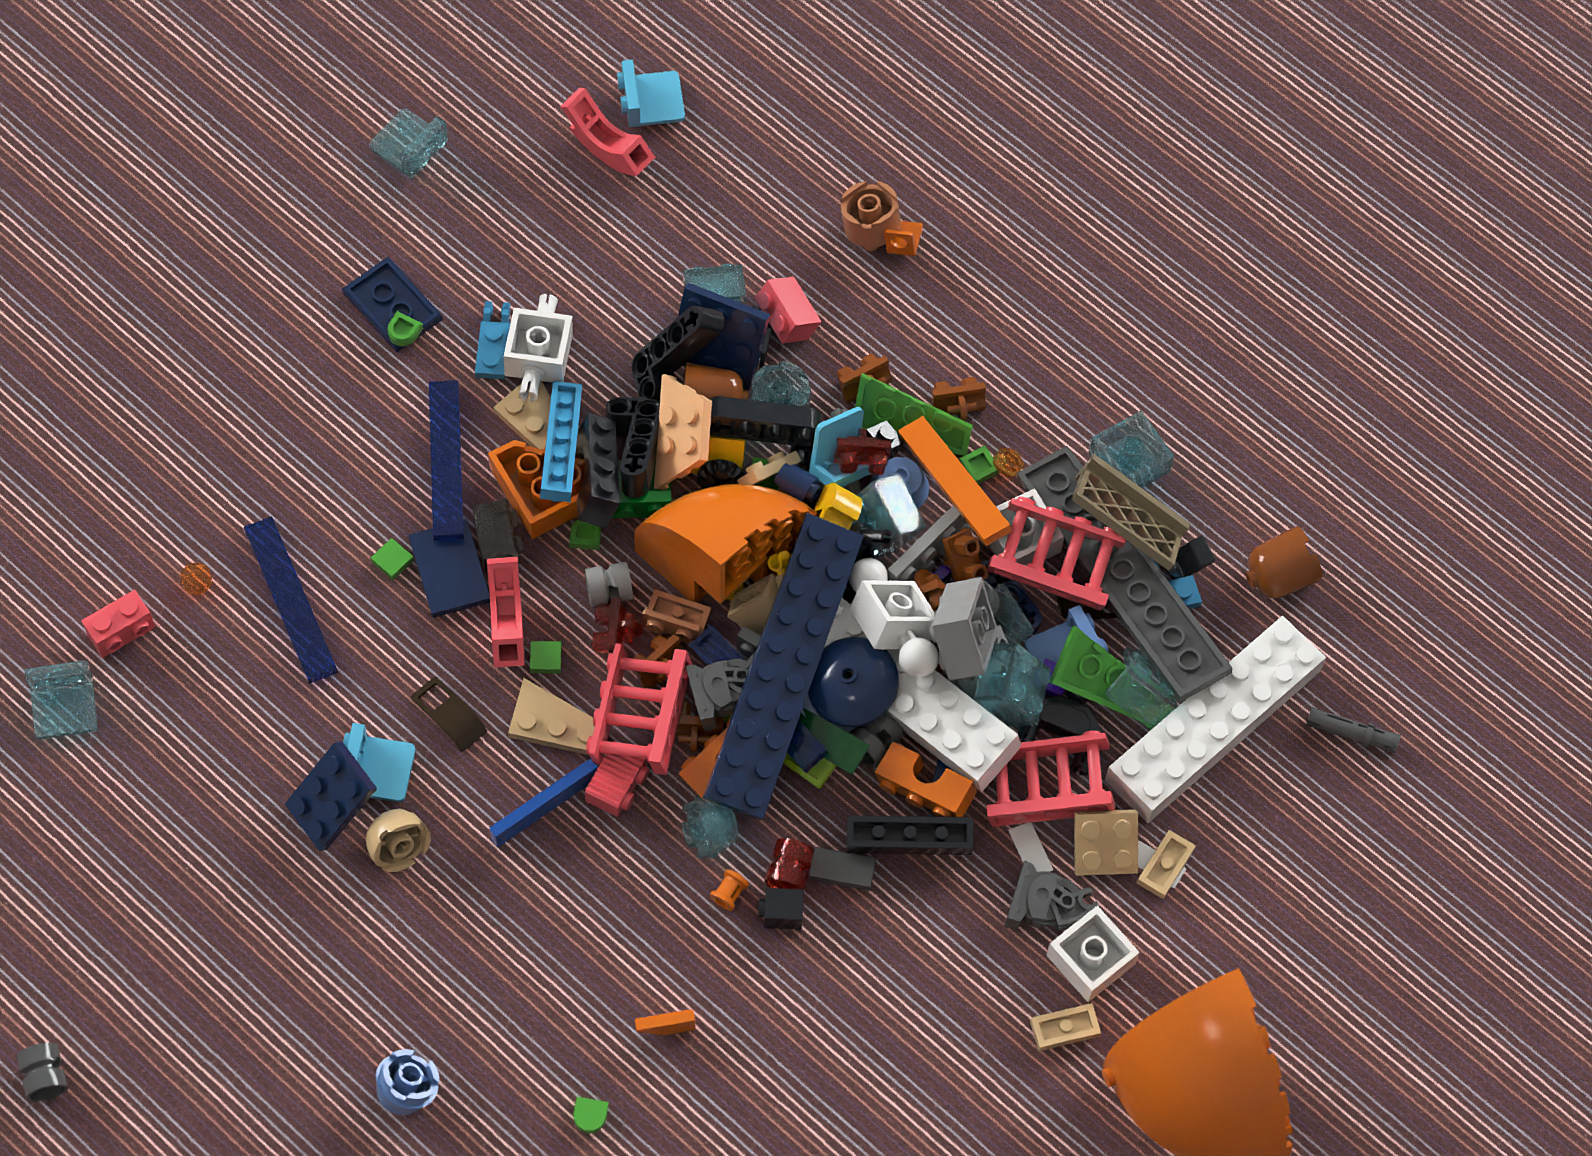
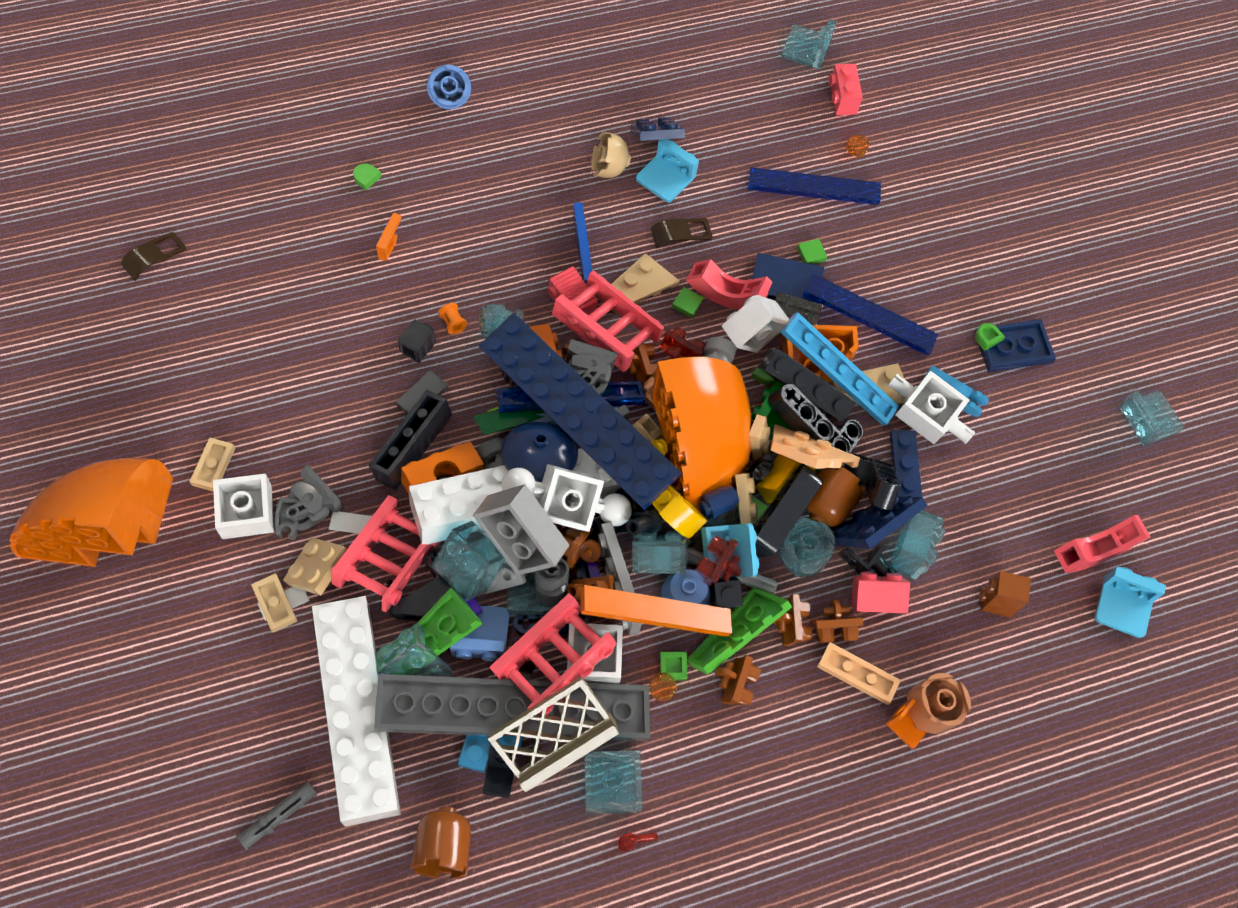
camera: 115 degrees right, 0 degrees up
clear red wheel [764,838,815,890] -> none
none -> clear red hand [618,832,658,851]
none -> white brick [722,295,789,353]
none -> tan plate [749,415,772,460]
none -> dark orange hips [811,599,863,643]
none -> light nougat plate [817,642,901,705]
none -> dark blue plate [890,430,922,497]
none -> dark orange brick [979,571,1031,618]

